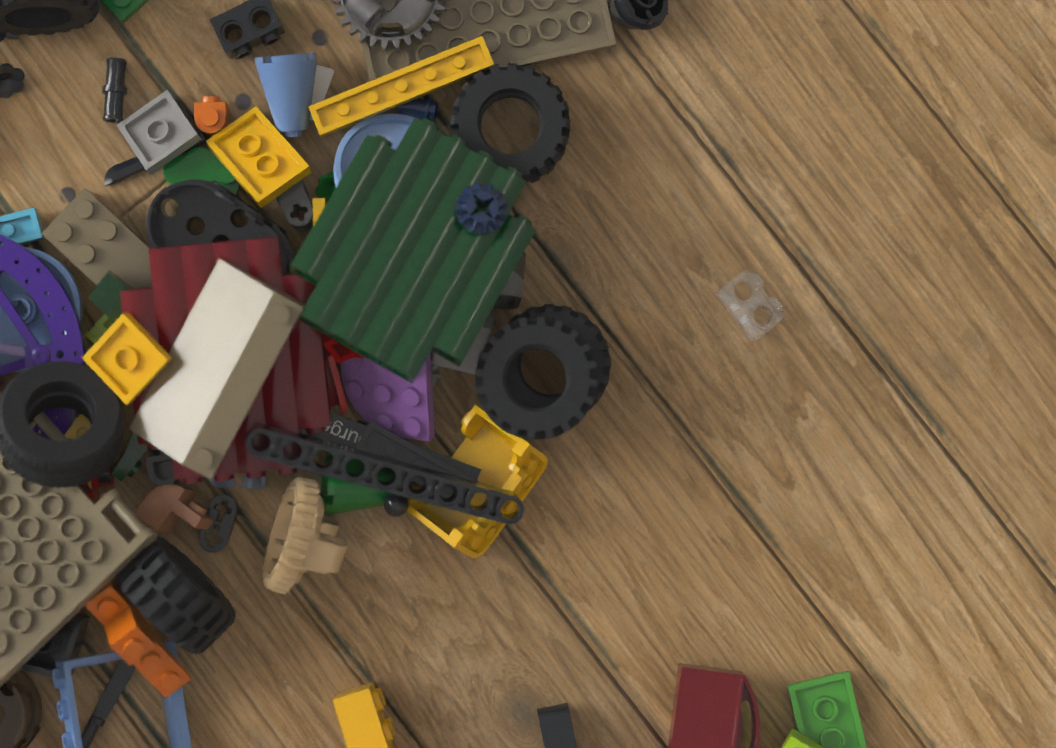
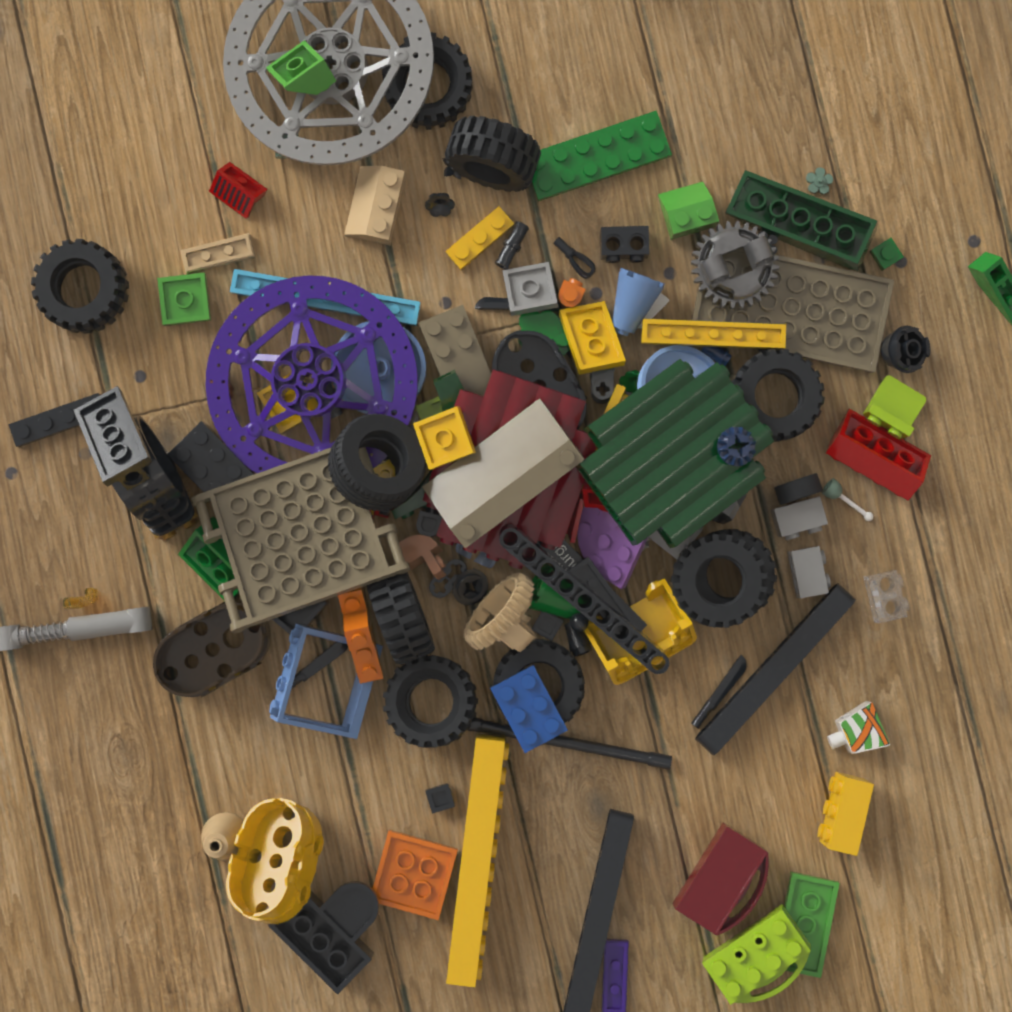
camera: 25 degrees right, 0 degrees up
none -> black tyre [383,655,478,748]
none -> yellow plate [445,206,514,271]
none -> black gear [451,568,488,605]
none -> black piece [468,717,672,770]
none -> blue plate [490,665,568,753]
none -> black tyre [493,639,585,723]
none -> black tile [532,612,563,641]
none -> black piece [553,237,595,279]
none -> black cone [564,622,592,657]
none -> black piece [691,655,746,729]
none -> black beam [695,583,856,756]
none -> light grey brick [770,496,828,540]
none -> black tyre [774,473,823,505]
none -> light grey brick [787,546,831,599]
none -> yellow brick [818,772,874,856]
none -> hinge [822,478,874,521]
none -> red slope [826,408,931,501]
none -> torso [827,701,890,754]
none -> lime bracket [862,375,926,439]

